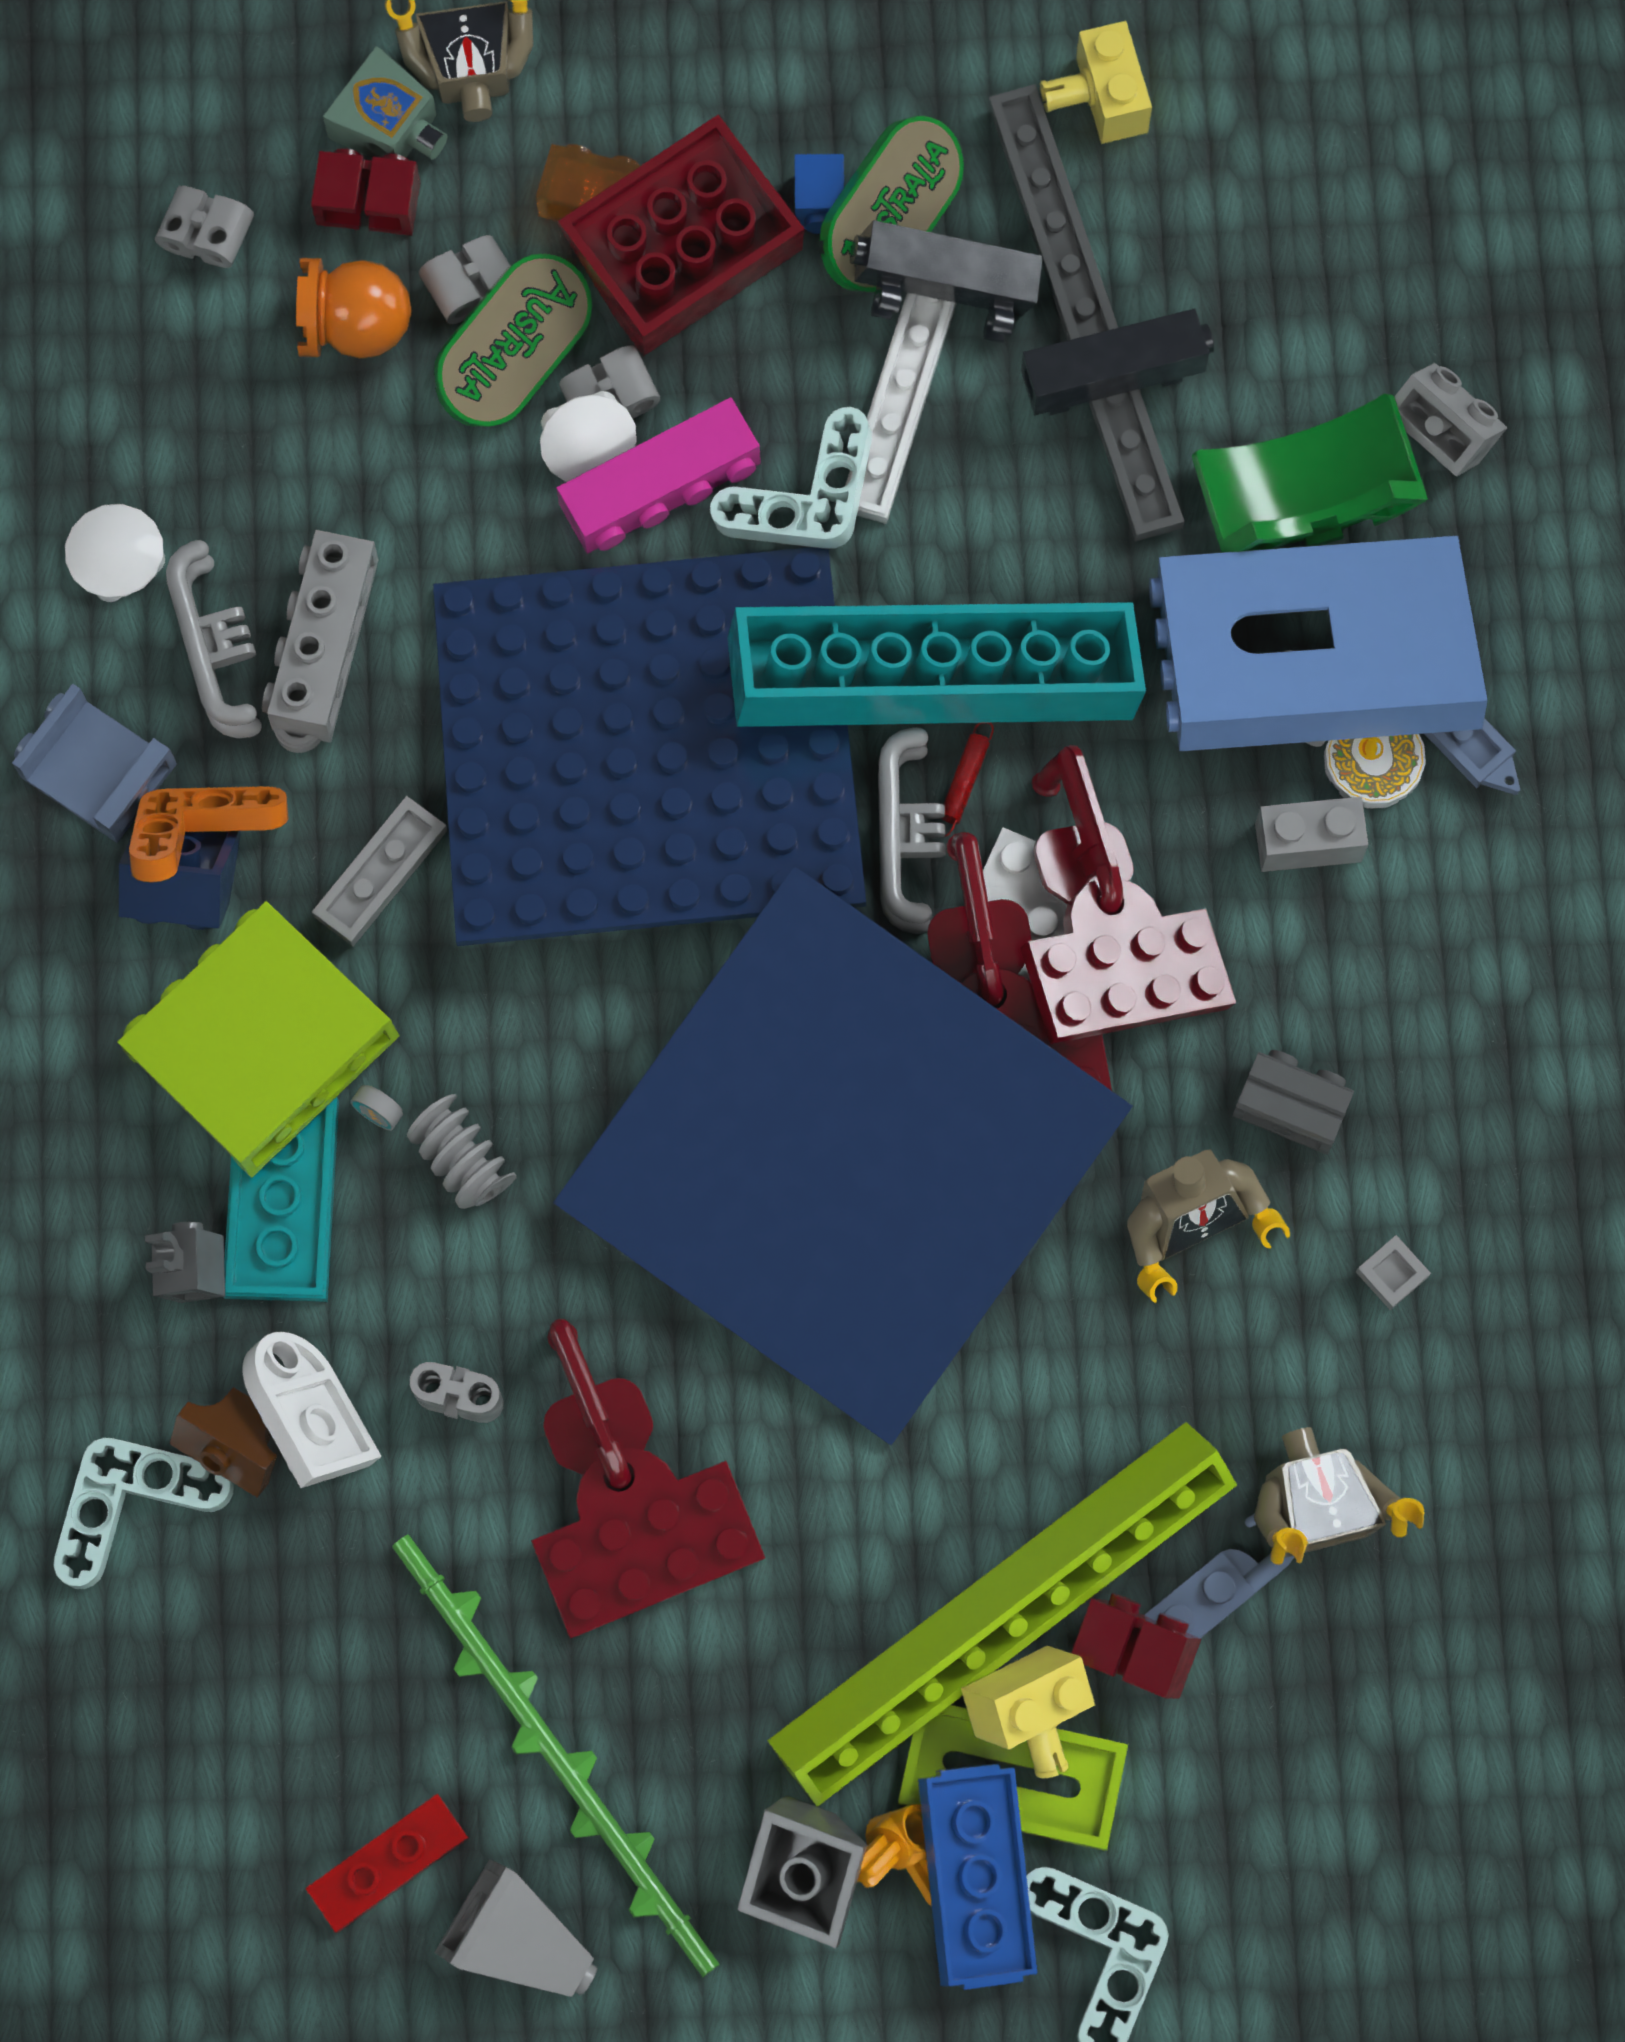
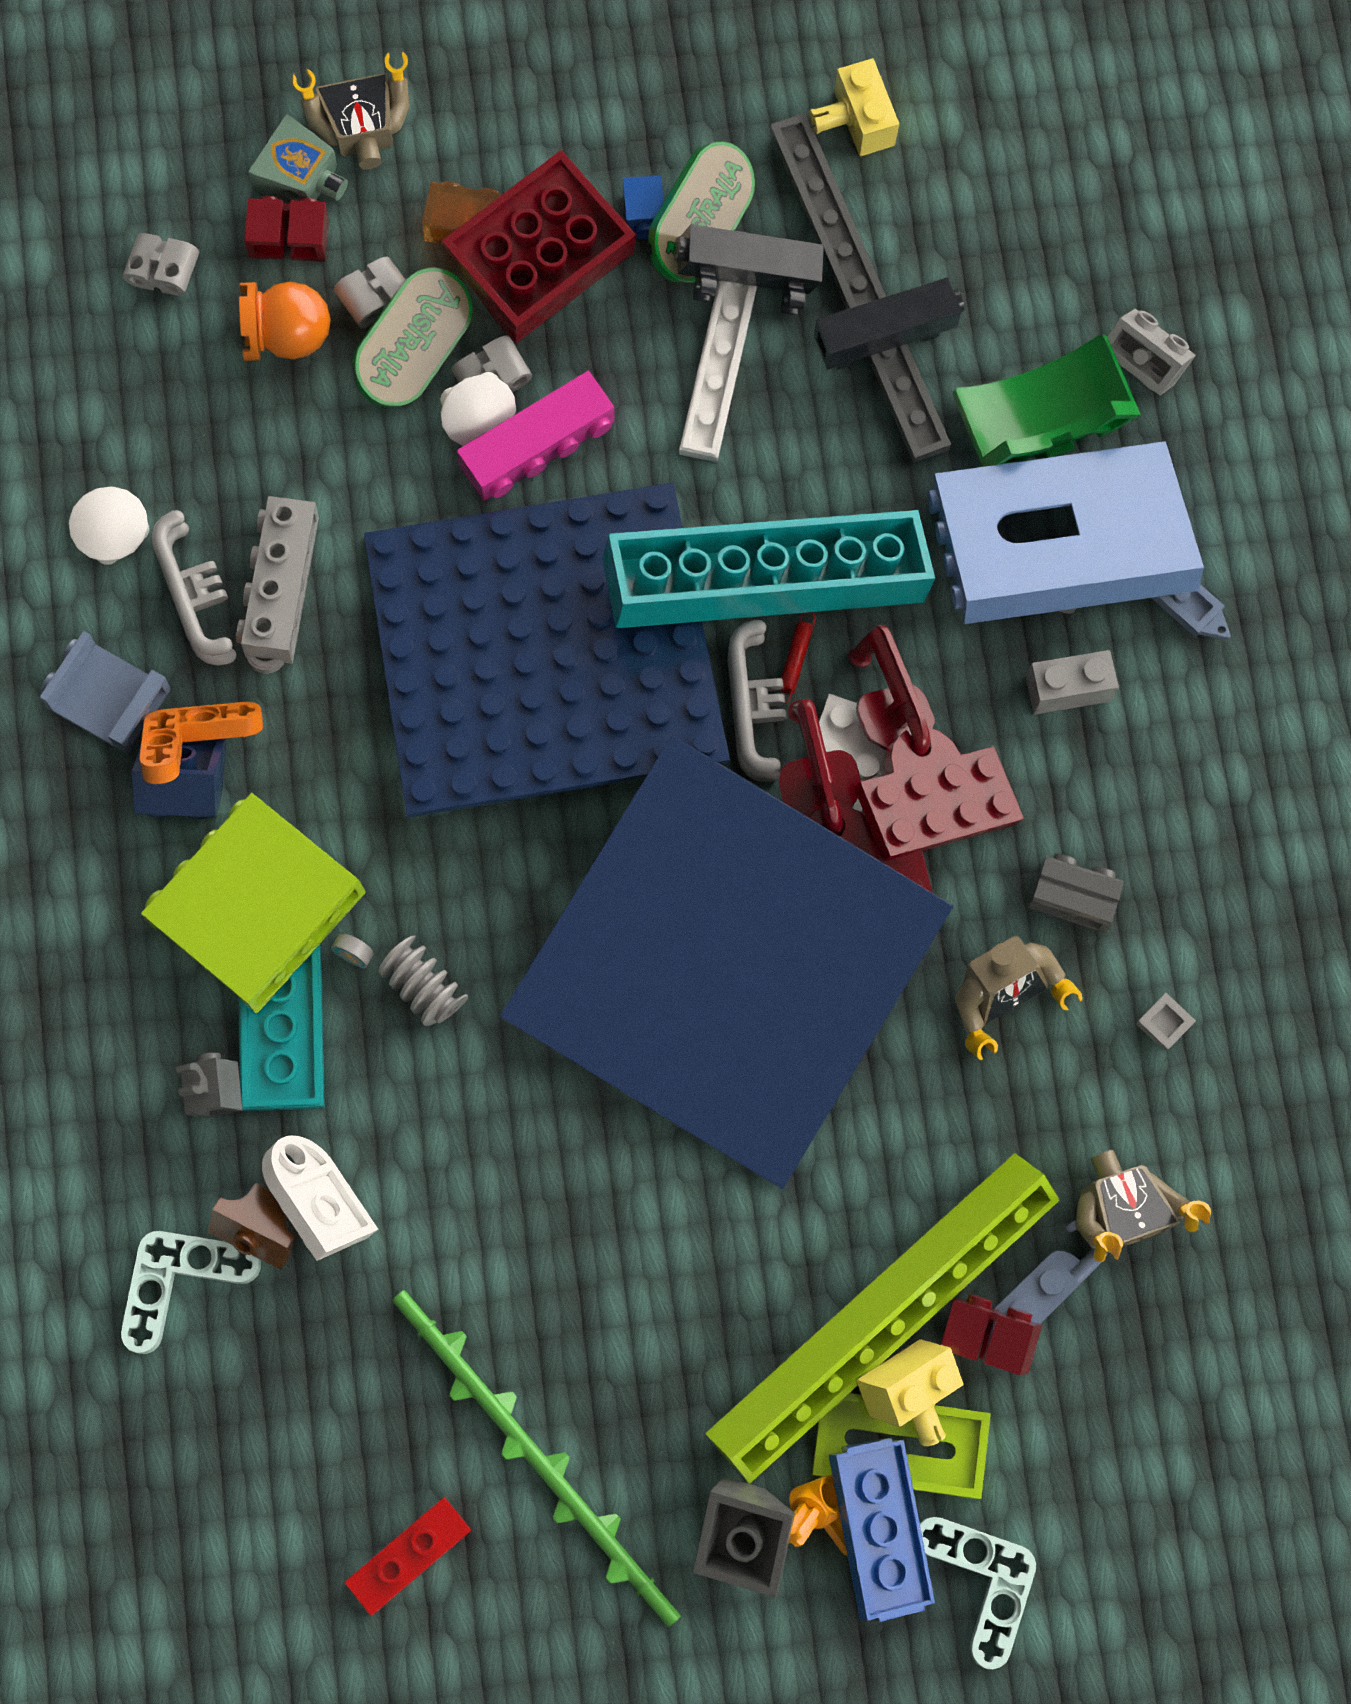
camera: 10 degrees left, 0 degrees up
light grey plate [312,796,448,947] -> none
light grey piece [410,1362,504,1423] -> none
light grey slope [434,1859,597,1997] -> none
dark red plate [531,1318,766,1639] -> none
light aqua beam [710,407,872,549] -> none
tile [1324,734,1426,808] -> none

